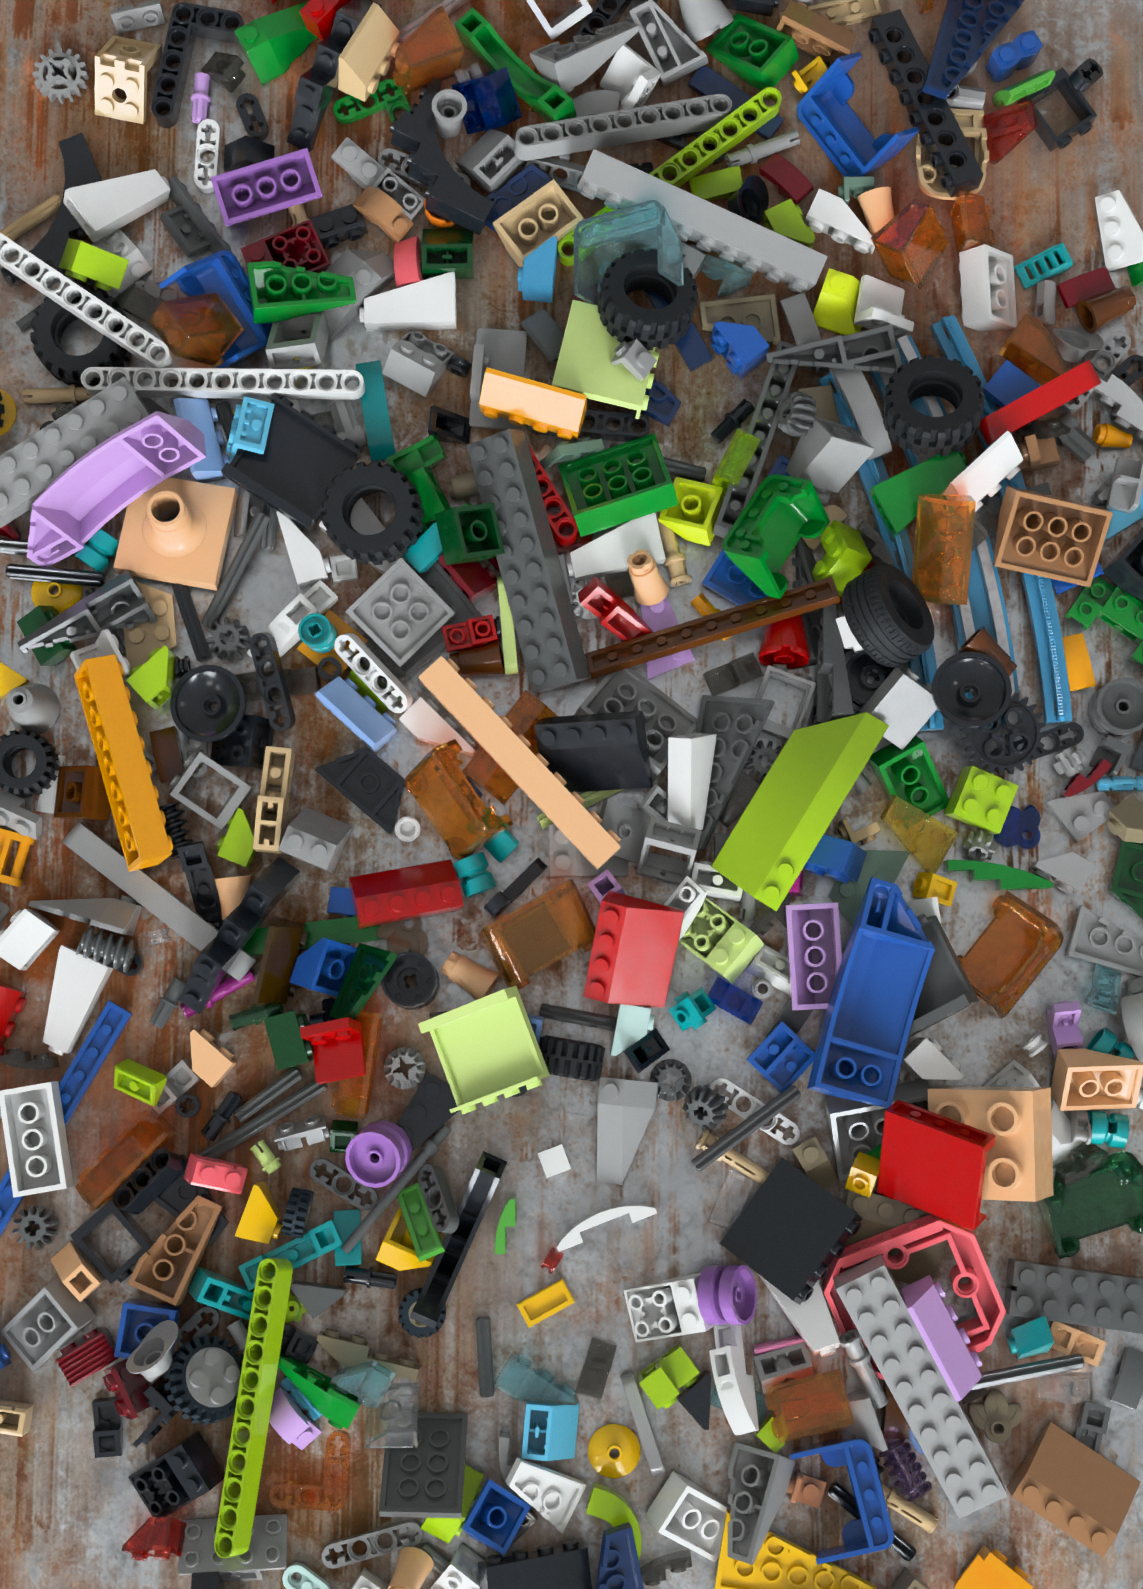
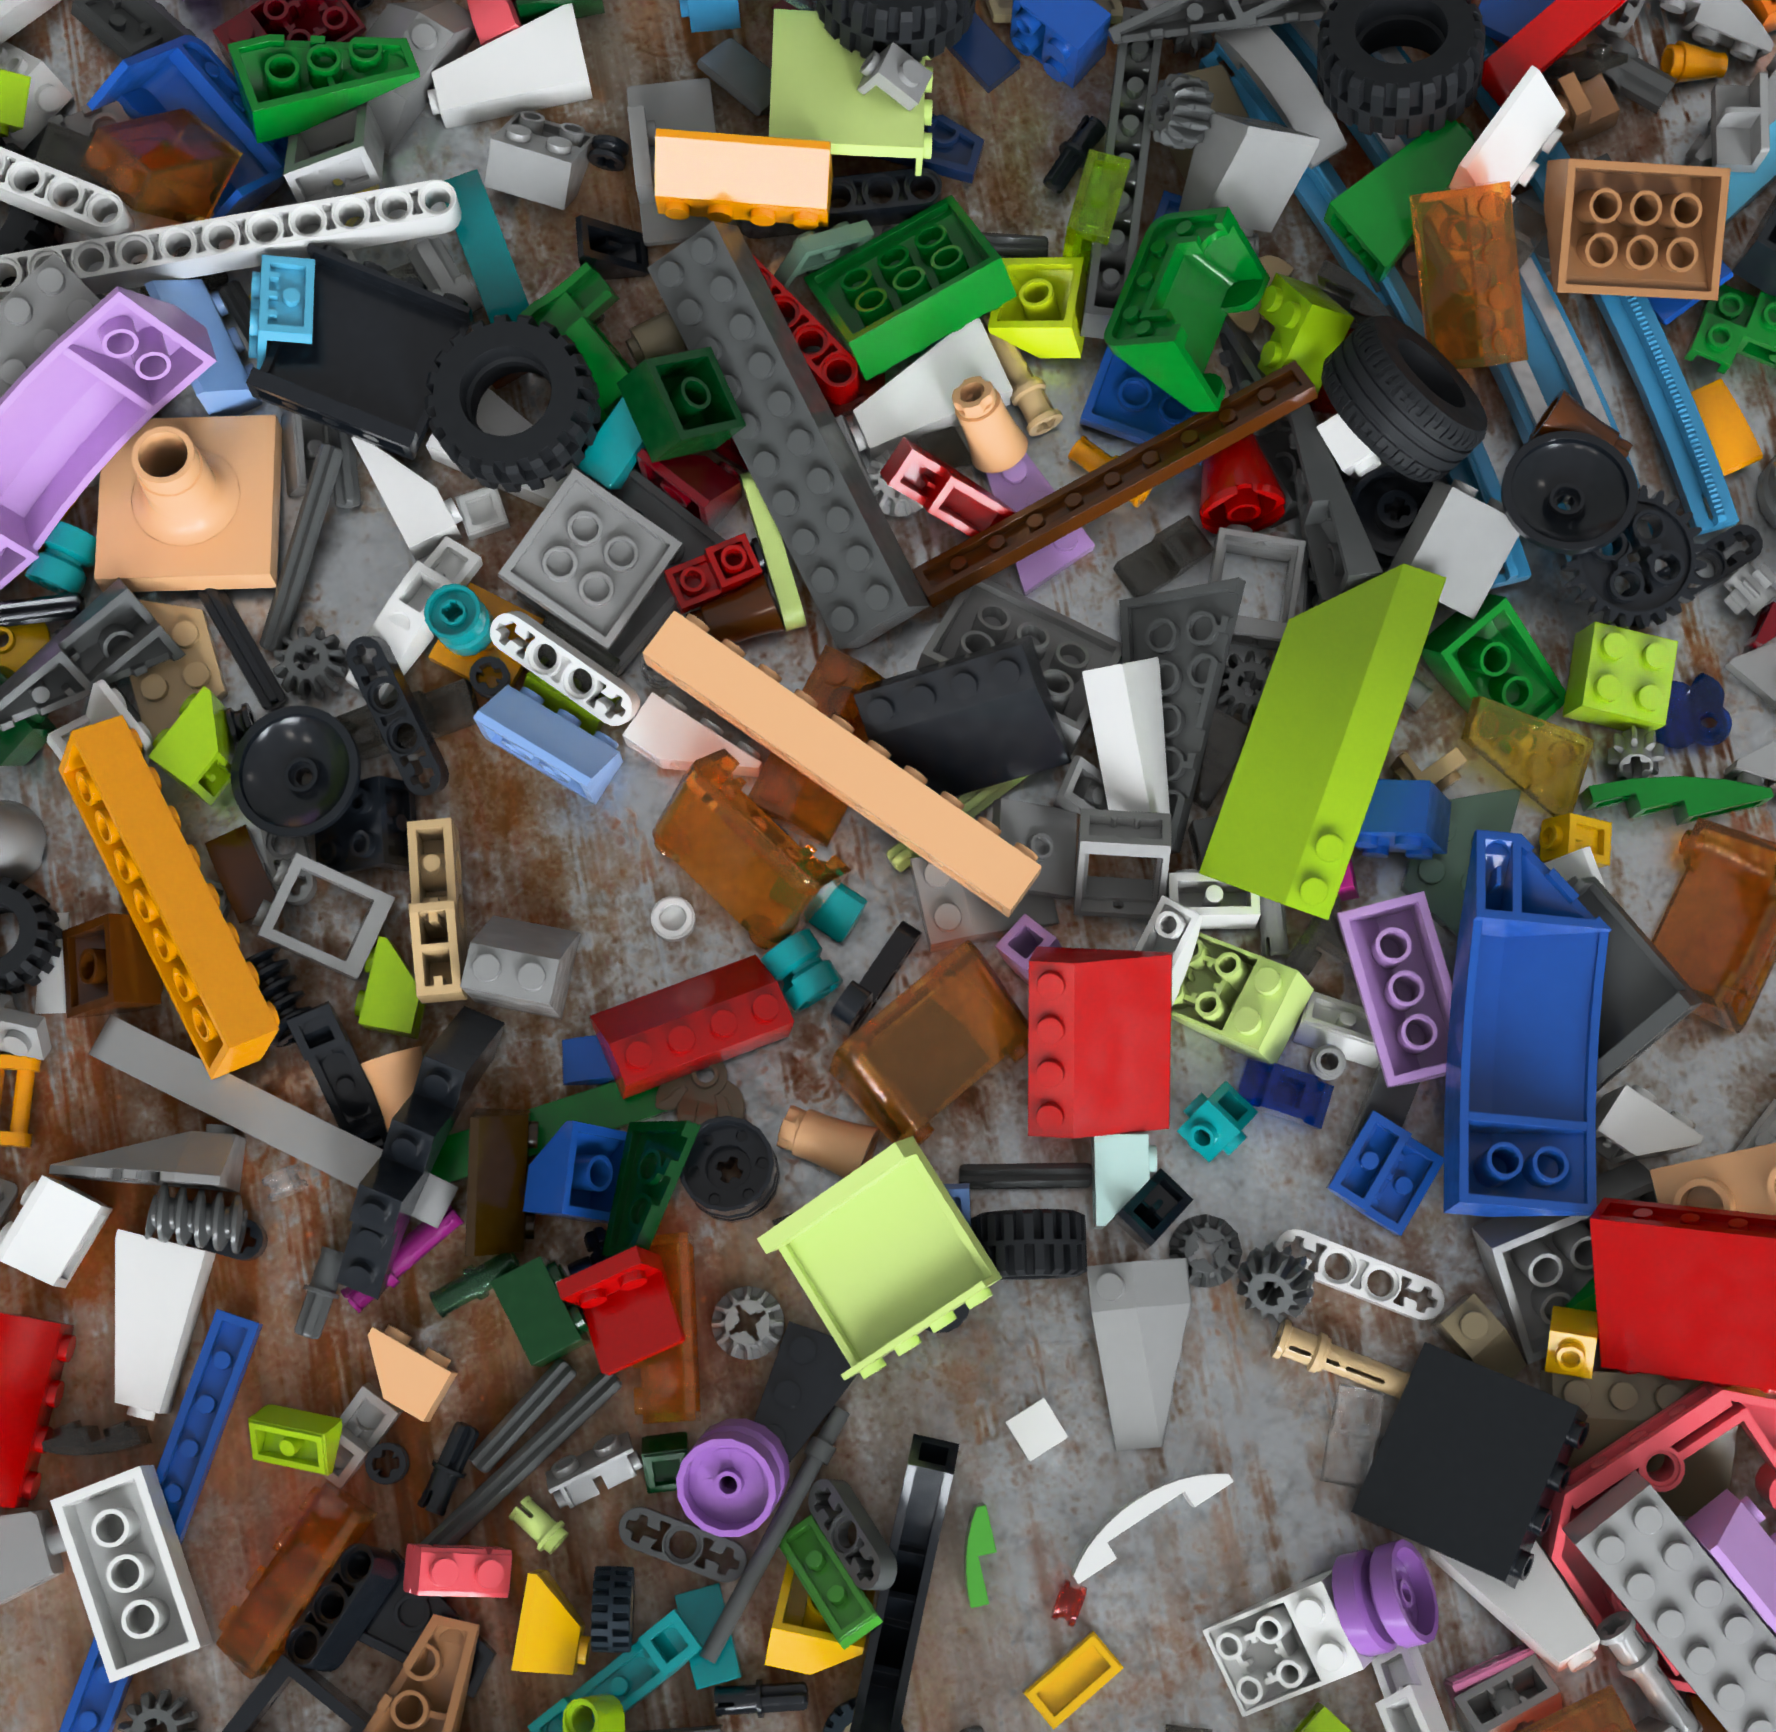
camera: 10 degrees left, 5 degrees down
black wing [315,746,406,835] -> none
dark grey axle [691,1085,801,1171] -> none

